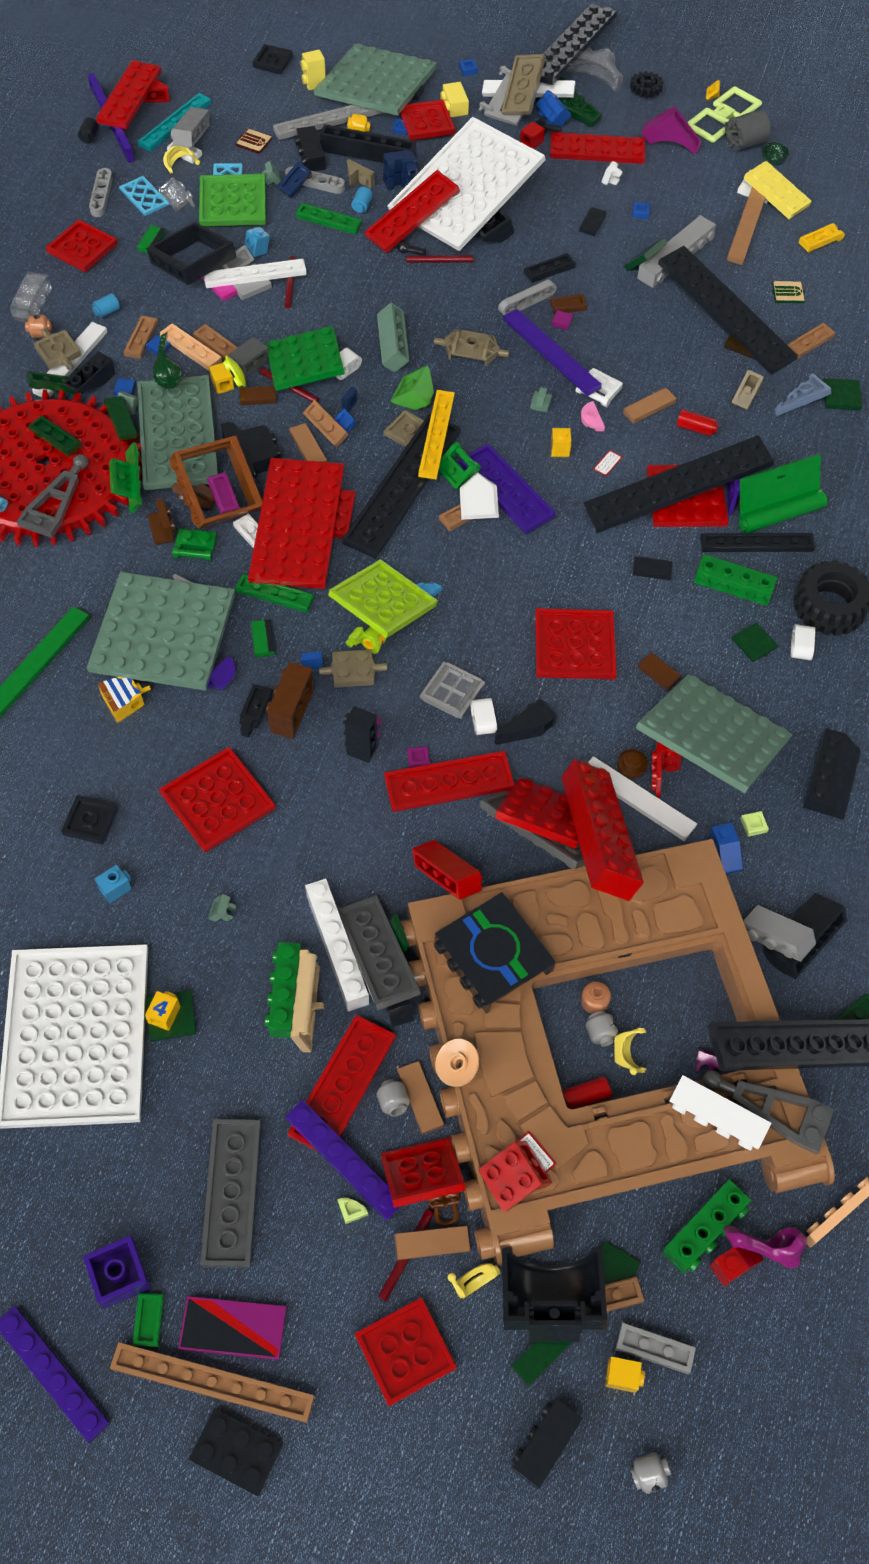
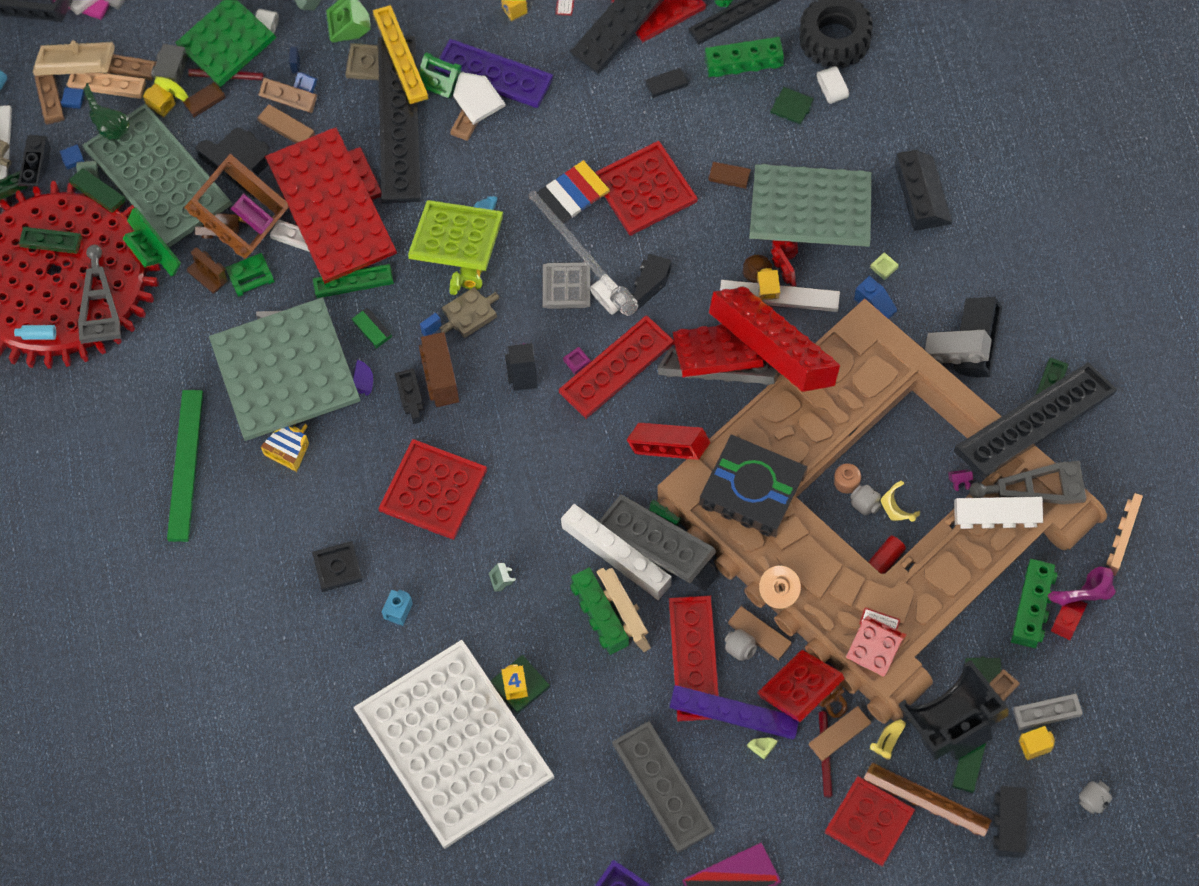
camera: 25 degrees left, 5 degrees up
none -> tan container [33,41,114,76]
none -> flag [528,160,638,316]
none -> yellow brick [757,268,781,300]
none -> dark orange plate [864,763,992,837]

